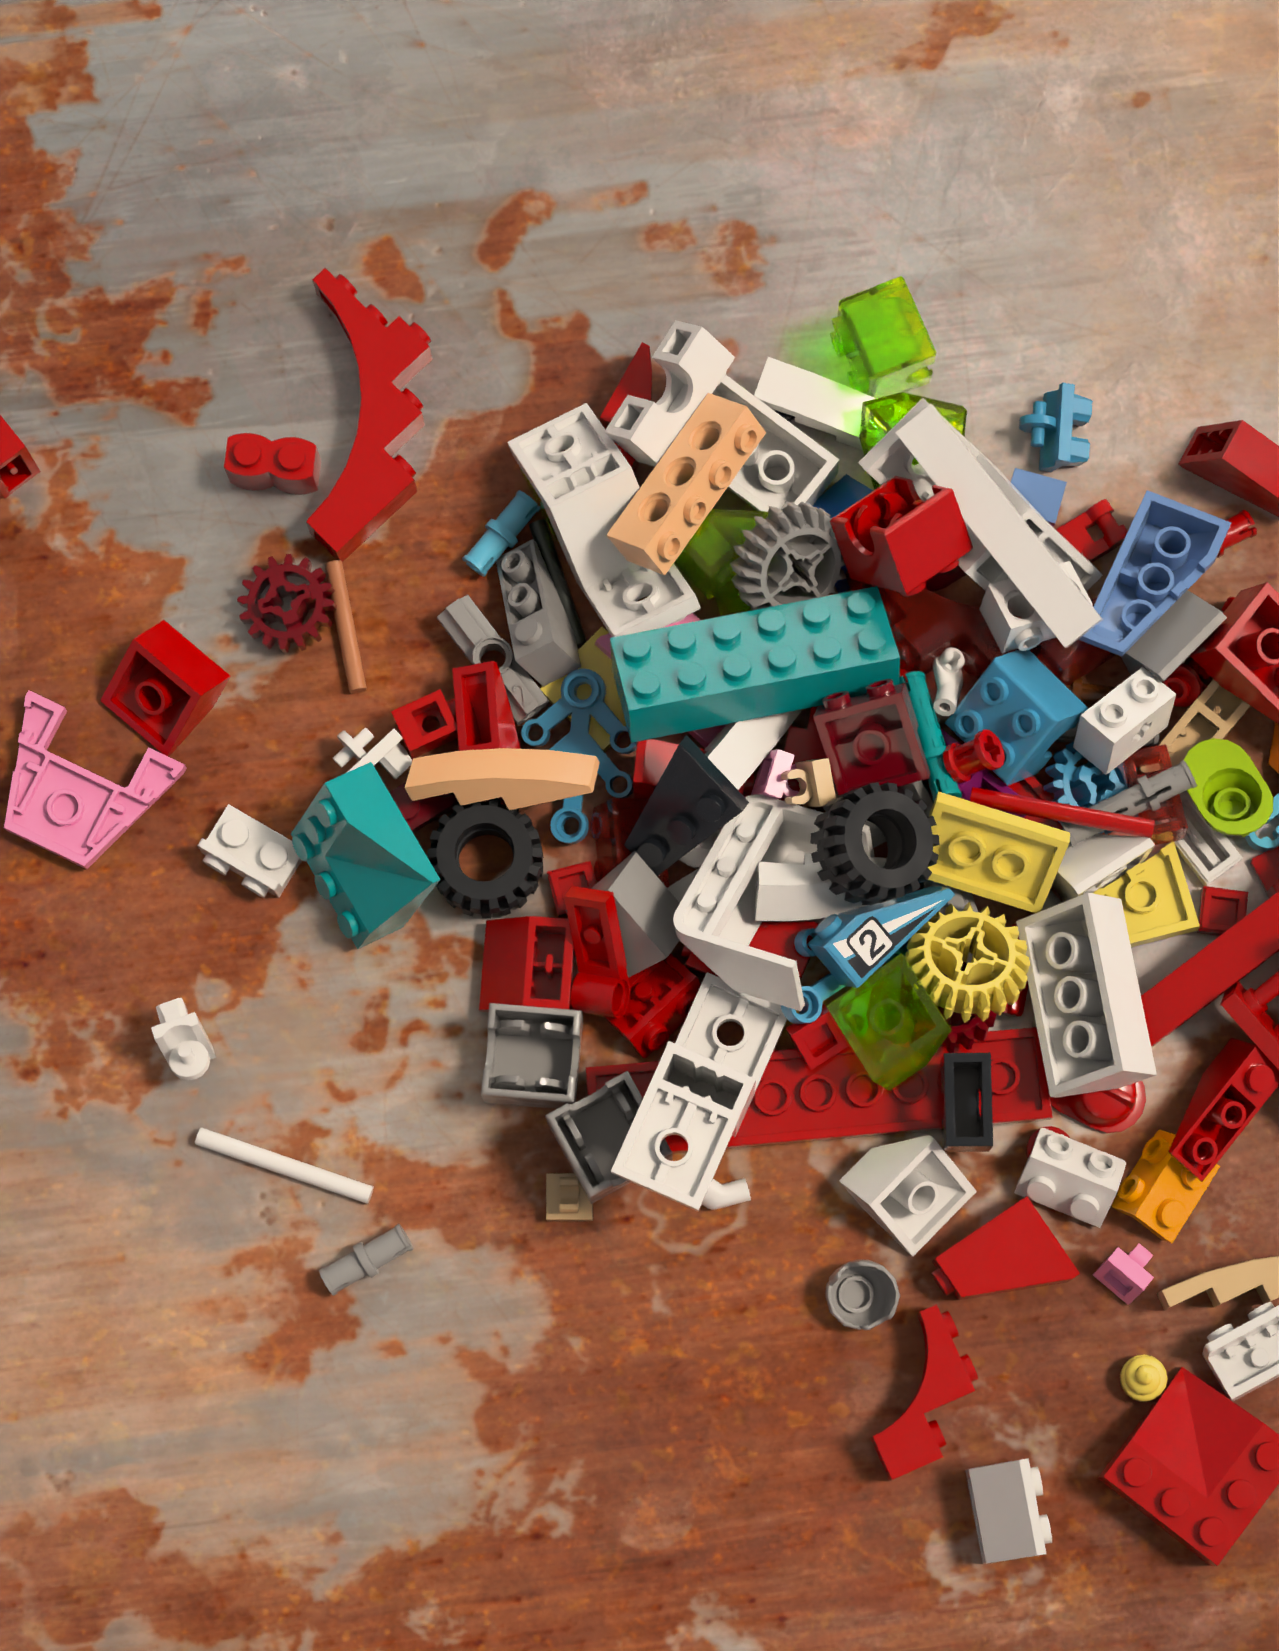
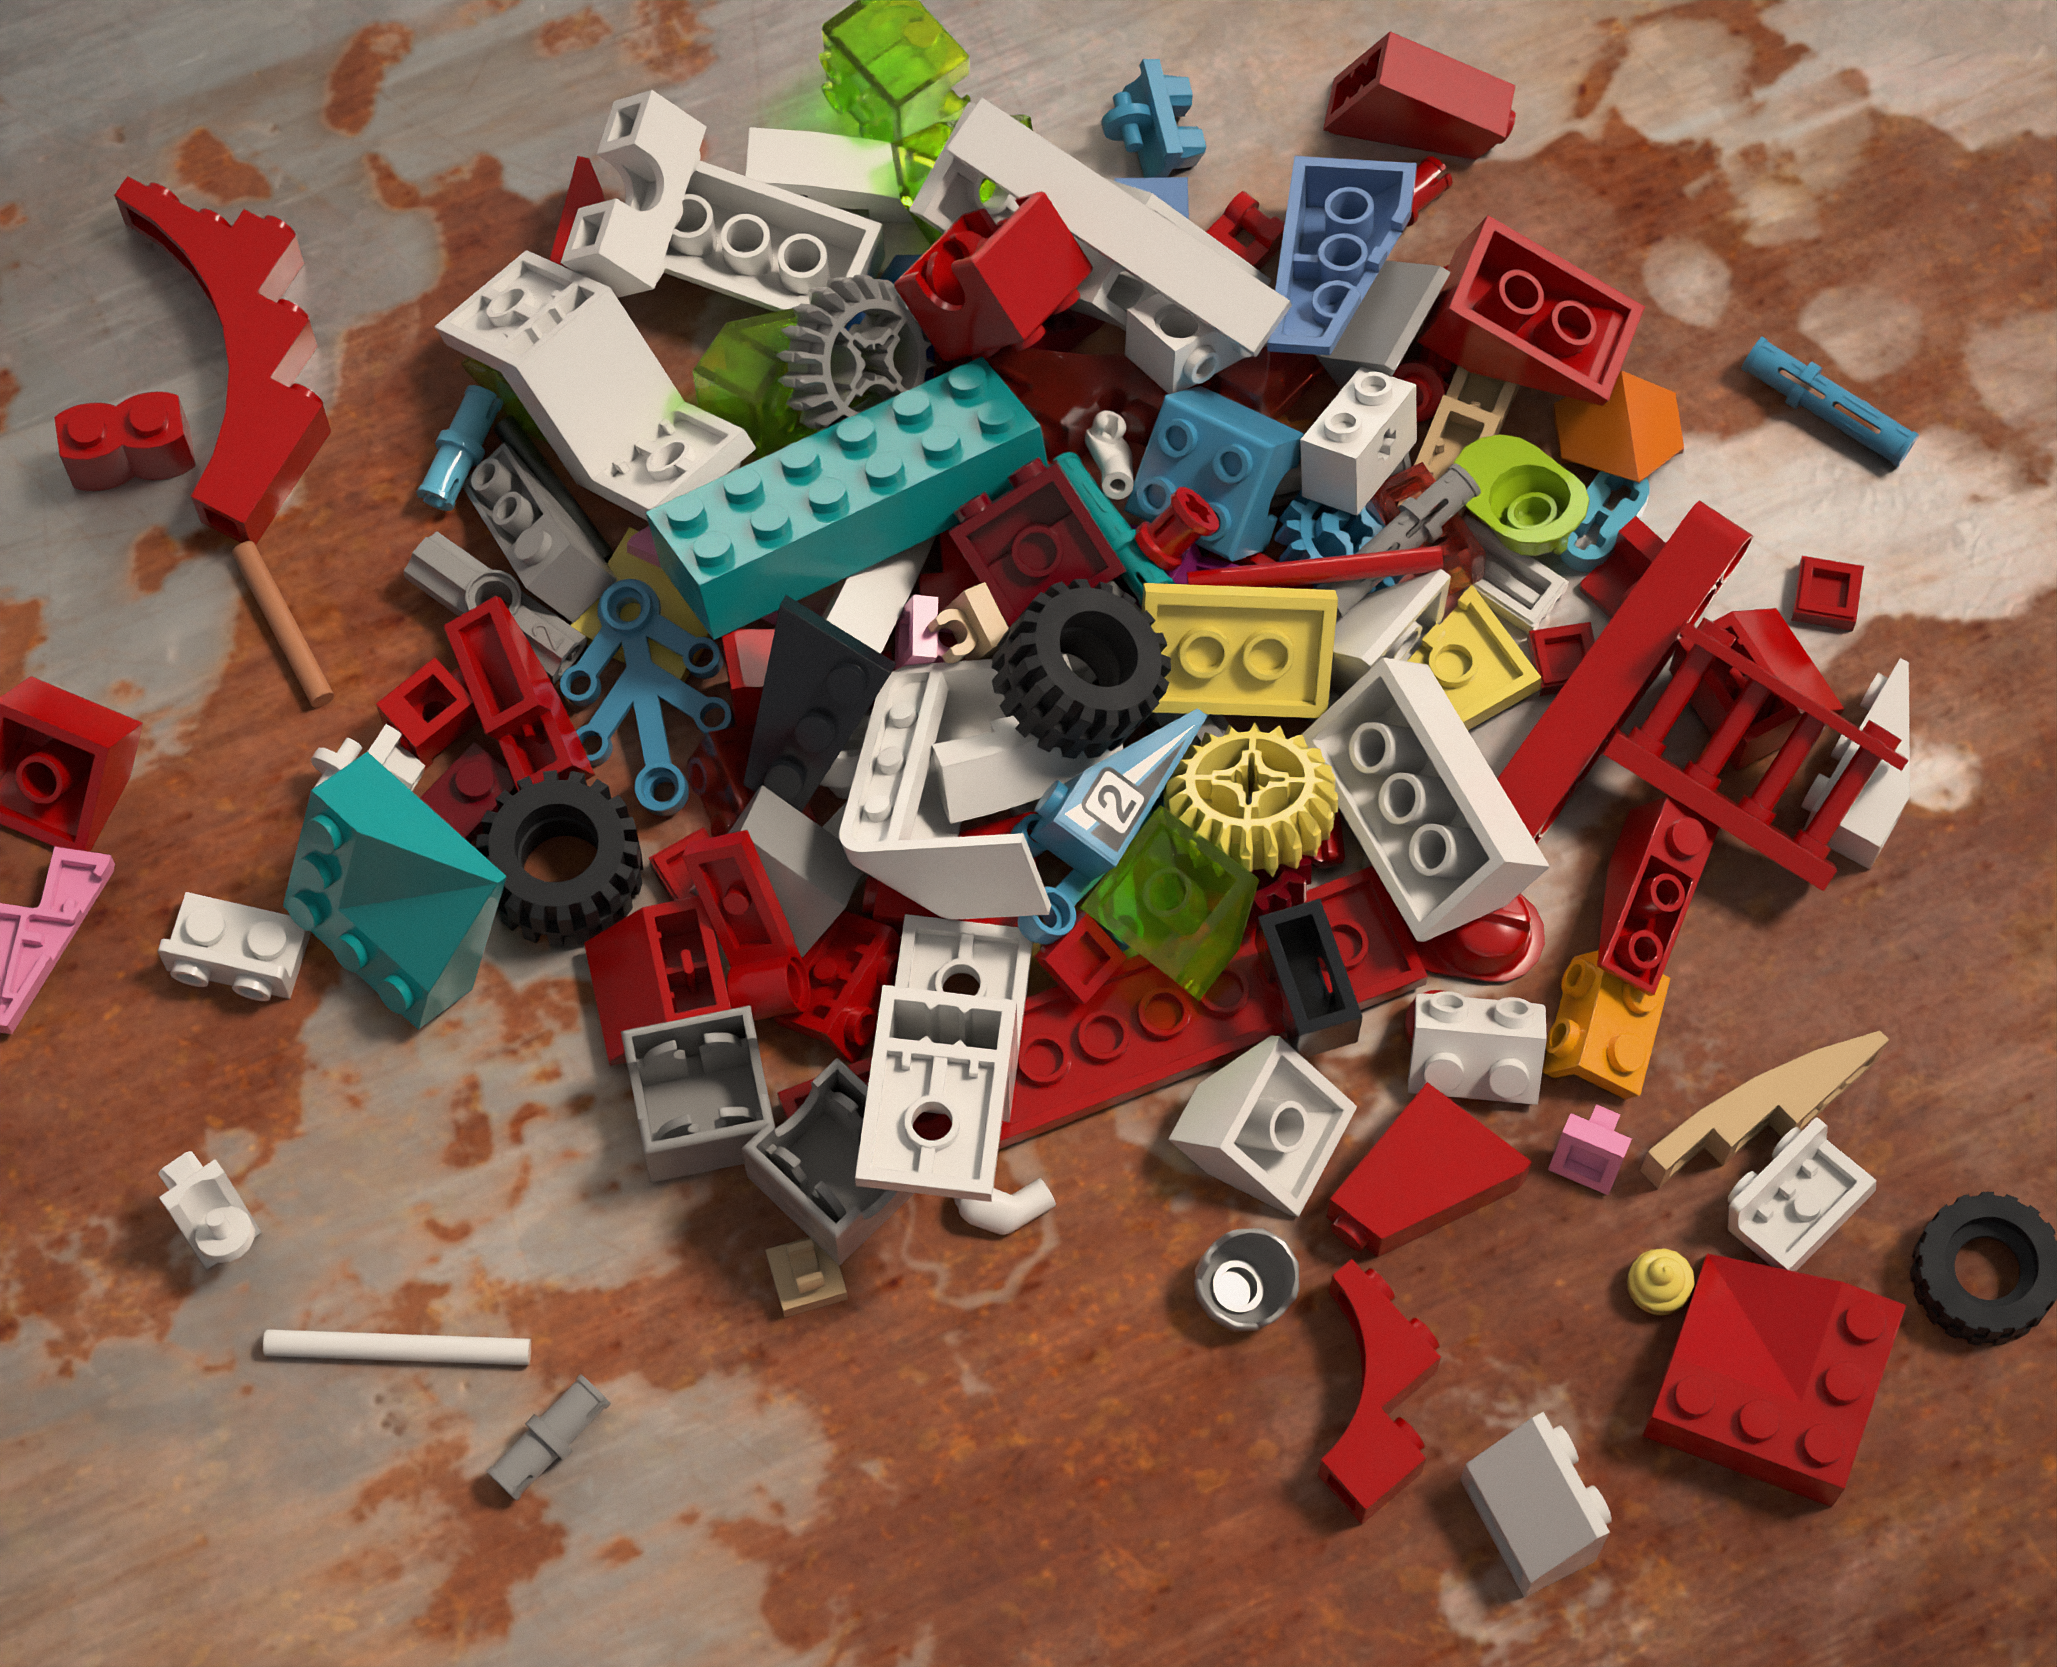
camera: 20 degrees left, 10 degrees down
dark red gear [237,554,337,653] -> none
light nougat slope [405,748,600,810] -> none
light nougat brick [606,393,766,575] -> none

